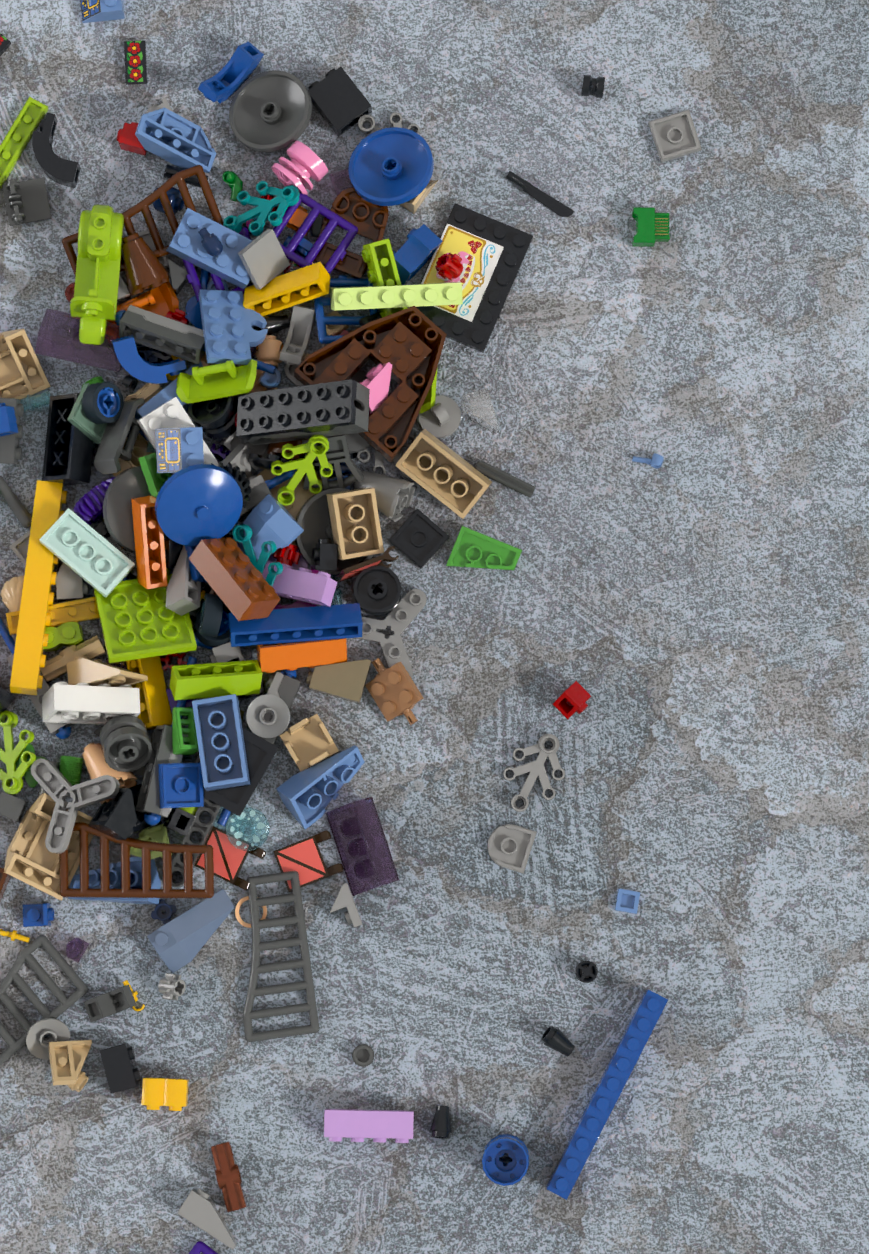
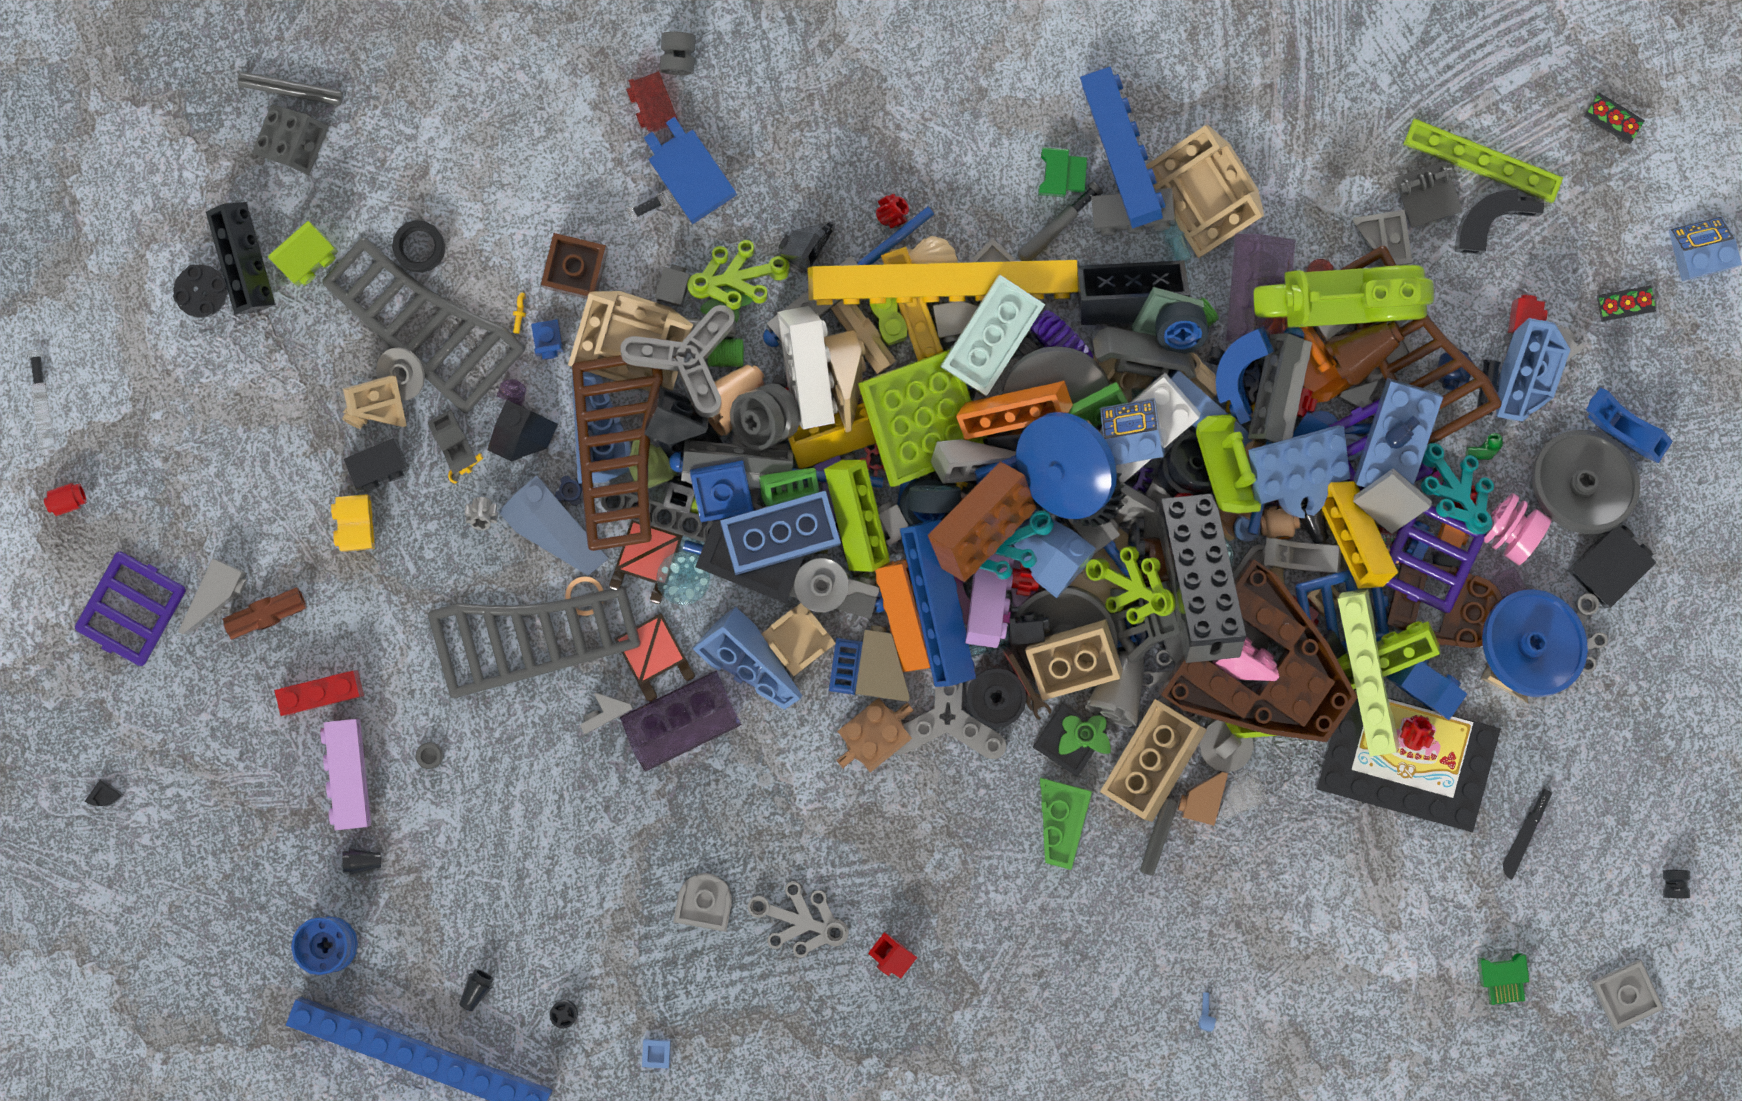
camera: 90 degrees right, 5 degrees up
none -> red brick [274,670,364,716]
none -> black slope [487,400,559,462]
none -> blue slope [829,638,863,695]
none -> bright green animal [1059,715,1111,755]
none -> medium nougat slope [1178,771,1228,826]
none -> light grey wing [1353,210,1413,265]

